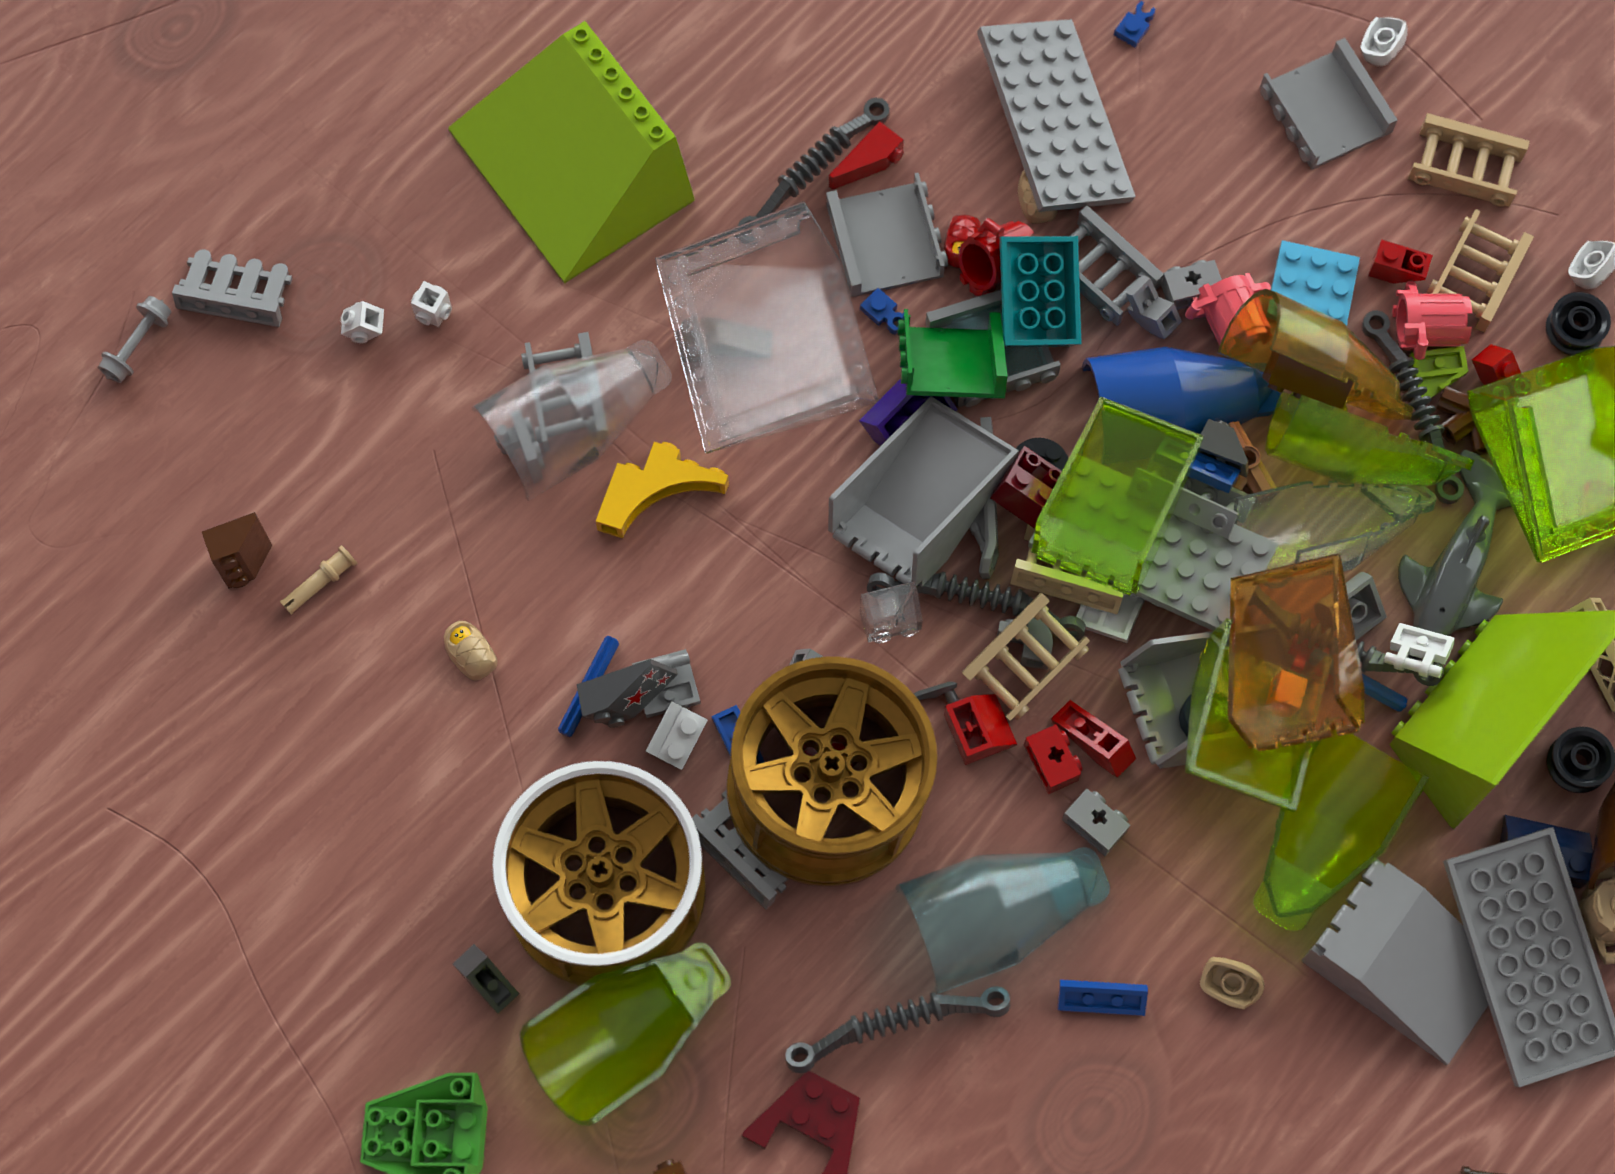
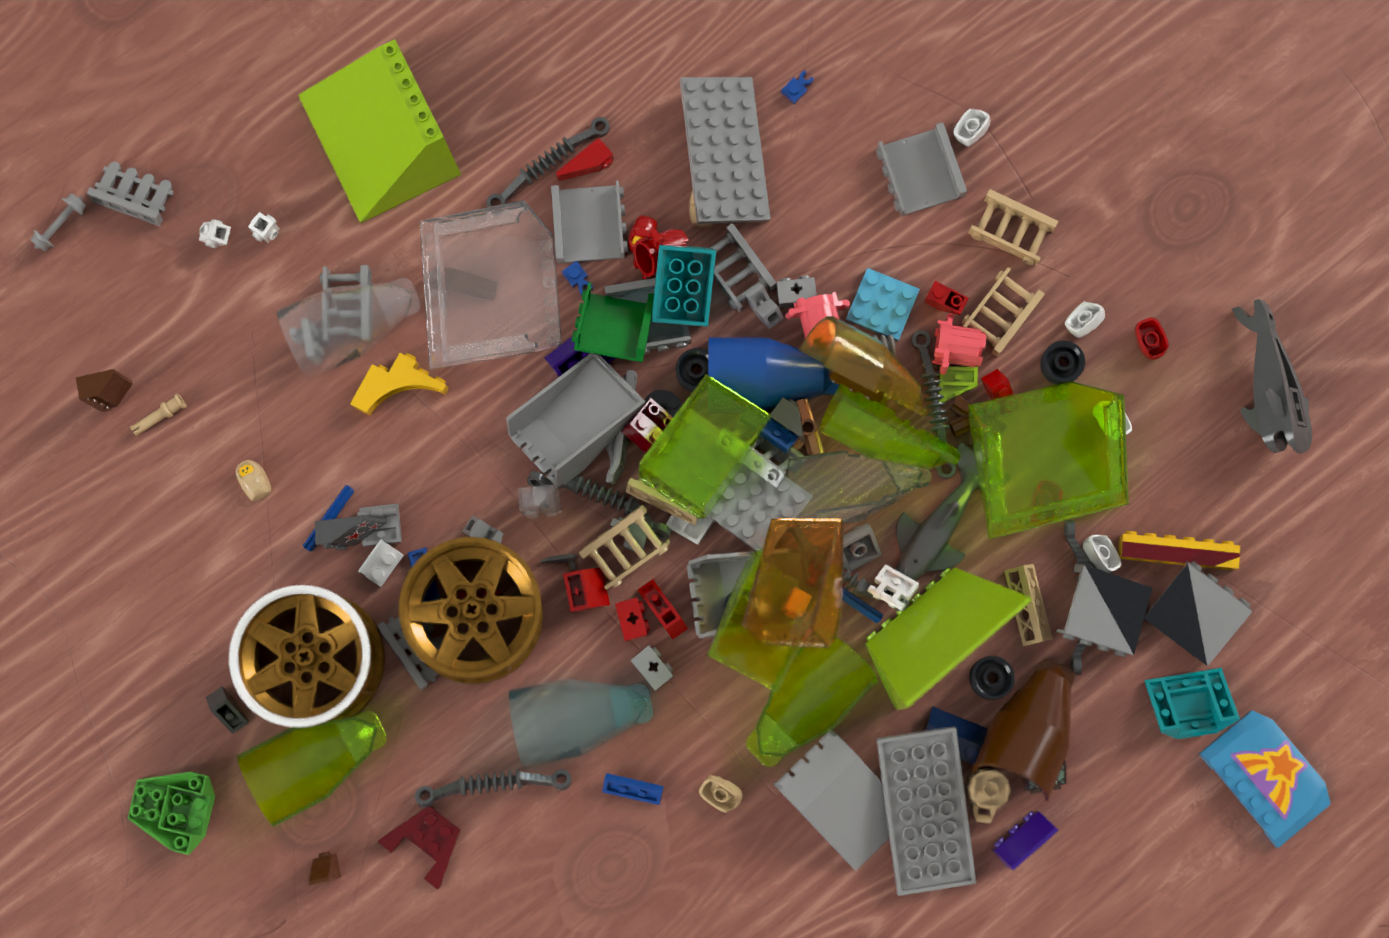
camera: 15 degrees right, 10 degrees up
none -> black wheel [676,348,708,393]

